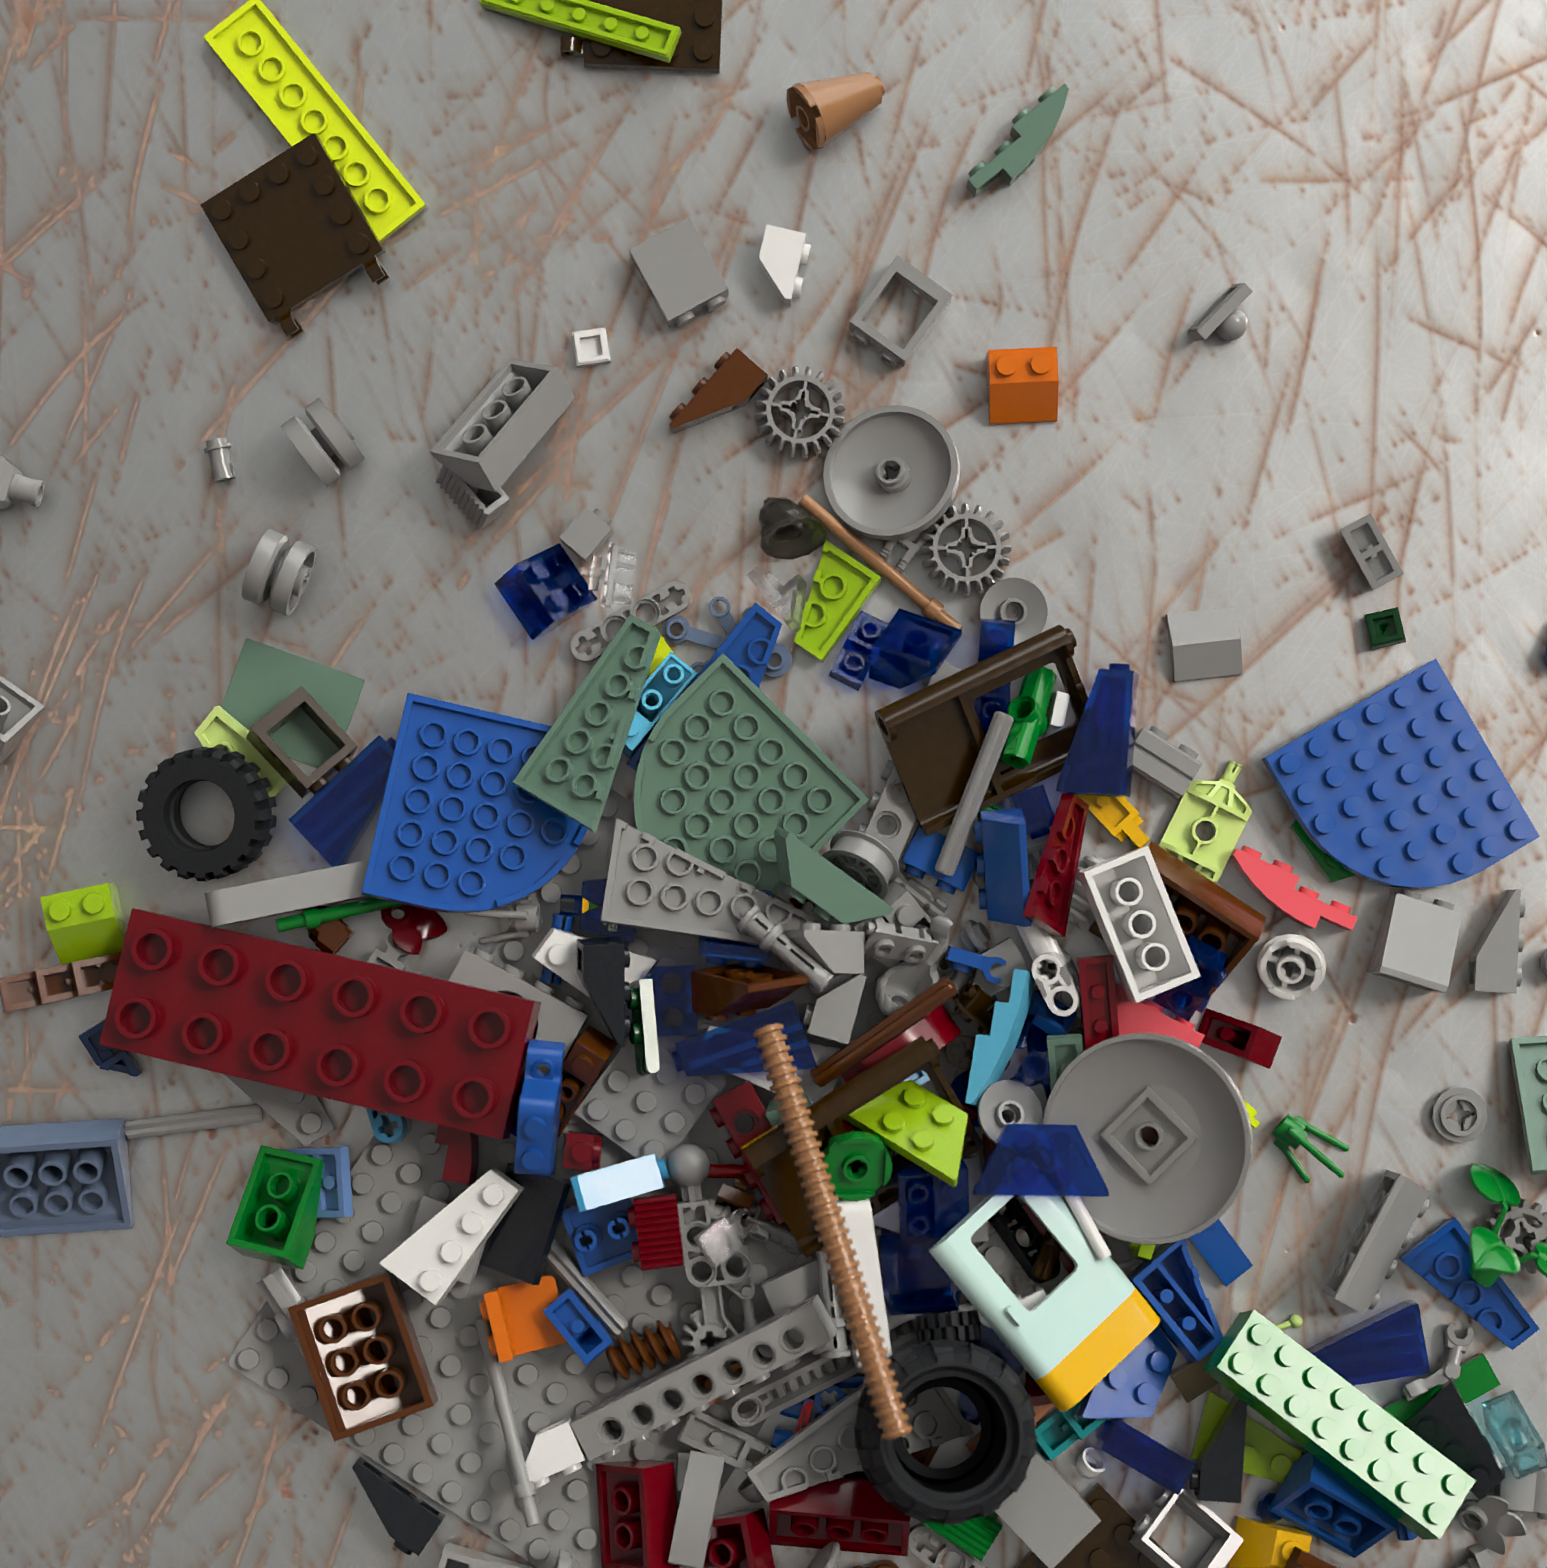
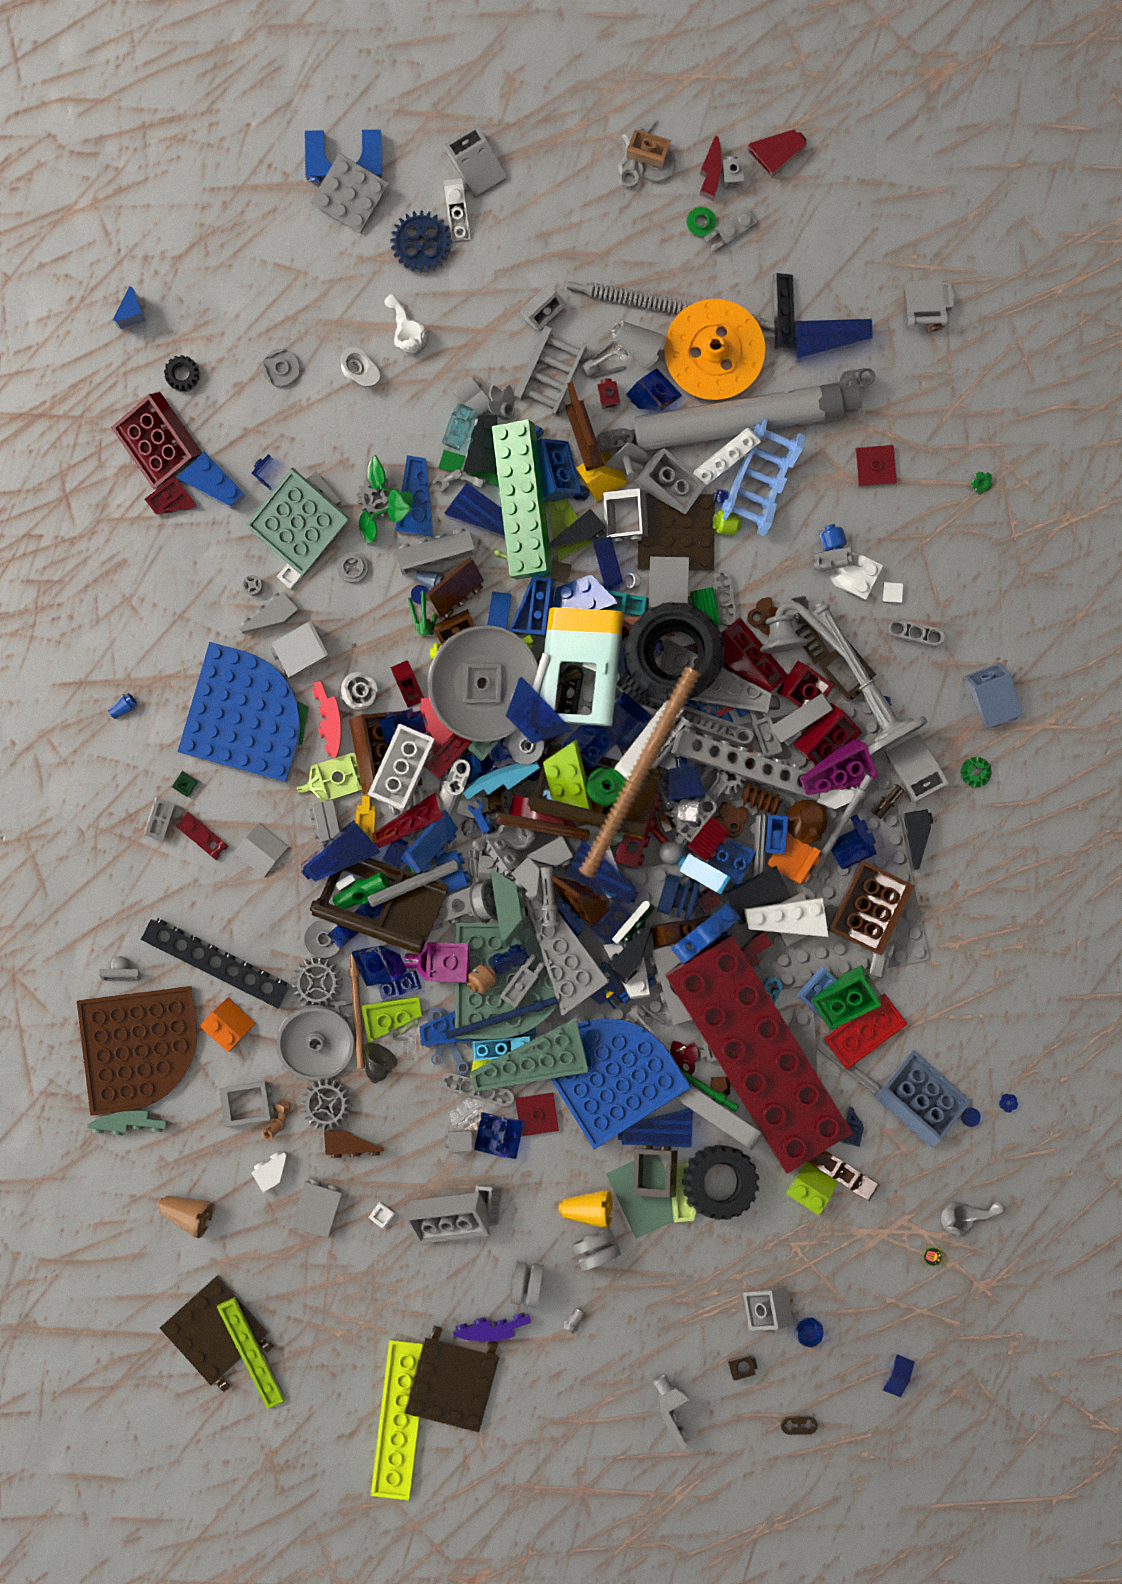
camera: 130 degrees left, 0 degrees up
none -> reddish brown plate [77,986,197,1116]
none -> black brick [140,917,290,1009]
none -> dark red plate [176,812,229,861]
none -> medium nougat piece [262,1099,291,1140]
none -> white tile [276,564,304,590]
none -> magenta plate [404,942,471,983]
none -> clear blue tile [411,585,429,605]
none -> sand blue cone [414,570,444,589]
none -> reddish brown slope [426,557,484,620]
none -> reddish brown brick [434,609,476,645]
none -> dark blue bar [445,996,558,1039]
none -> dark purple slope [453,1312,531,1342]
none -> medium nougat head [467,965,496,994]
none -> clear blue hinge [488,944,529,975]
none -> light grey hinge [500,954,545,1008]
none -> dark red plate [515,1092,559,1137]
none -> yellow cone [559,1190,613,1229]
none -> dark blue wheel [657,873,700,921]
none -> clear blue torso [668,756,705,802]
none -> reddish brown plate [714,802,748,837]
none -> reddish brown piece [786,800,828,844]
none -> magenta wedge [800,739,879,795]
none -> red tile [823,993,907,1070]
none -> clear blue bracket [831,814,877,869]
none -> dark brown axle [872,784,904,819]

